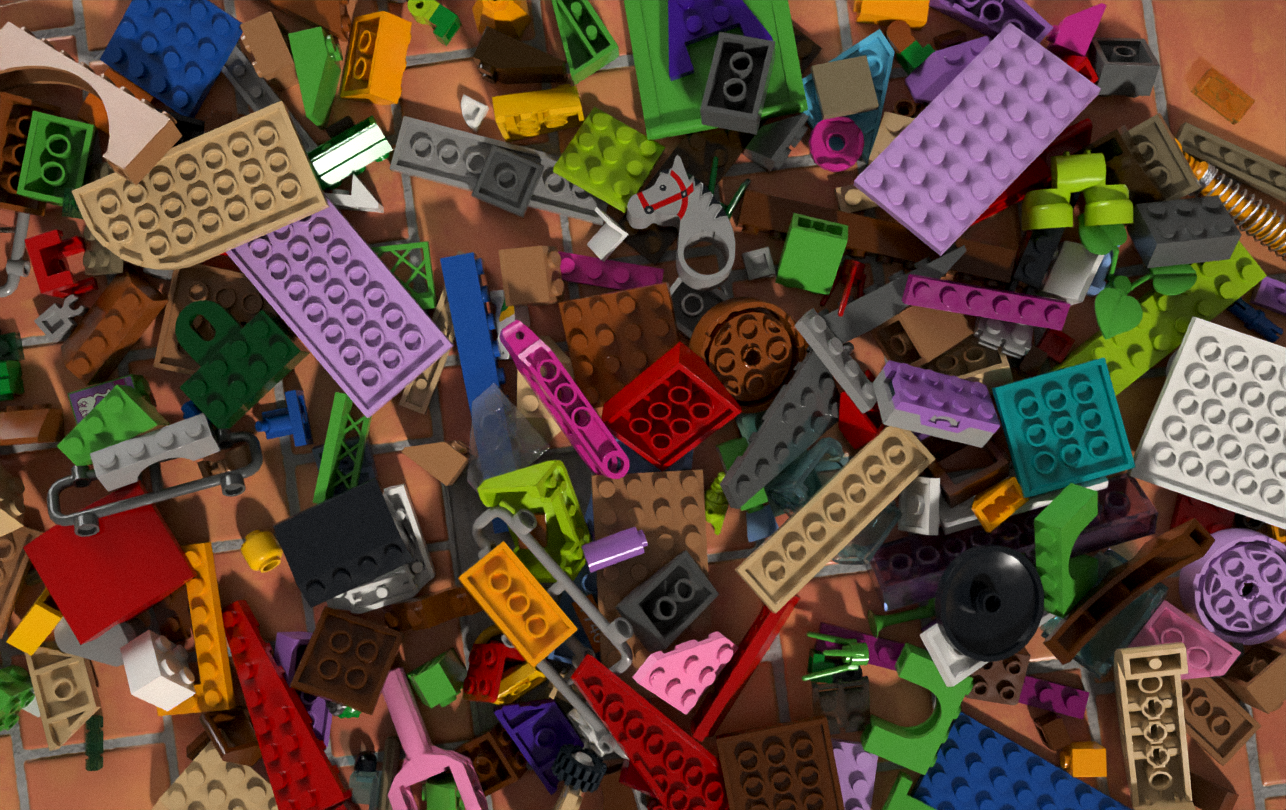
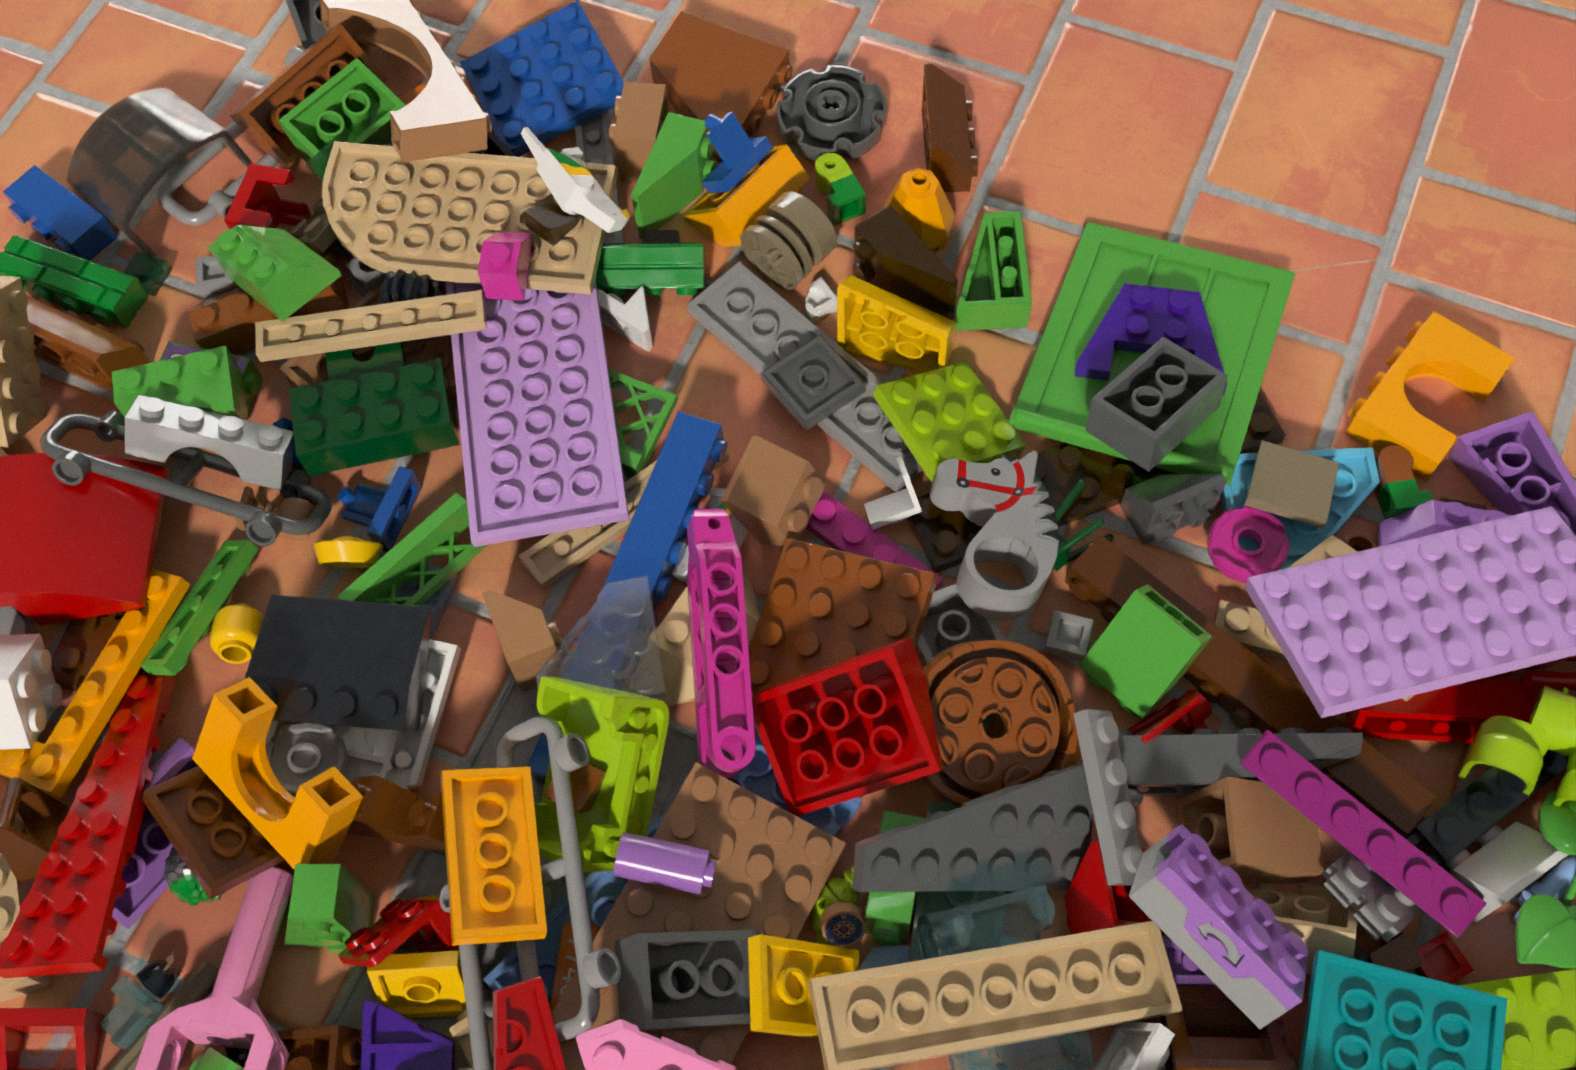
camera: 35 degrees right, 25 degrees down
none -> bright green plate [140,539,259,676]
none -> light orange arch [192,677,363,870]
none -> bright green slope [208,225,342,321]
none -> tan plate [255,290,487,362]
none -> light grey tile [266,722,348,797]
none -> yellow hat [313,536,384,568]
none -> black gear [379,269,444,304]
none -> dark pink slope [478,232,534,300]
none -> white animal [521,127,630,233]
none -> dark brown slope [523,201,579,246]
none -> blue piece [702,112,773,193]
none -> dark tan wheel [740,191,837,290]
none -> yellow plate [748,934,860,1039]
none -> tile [820,902,866,947]

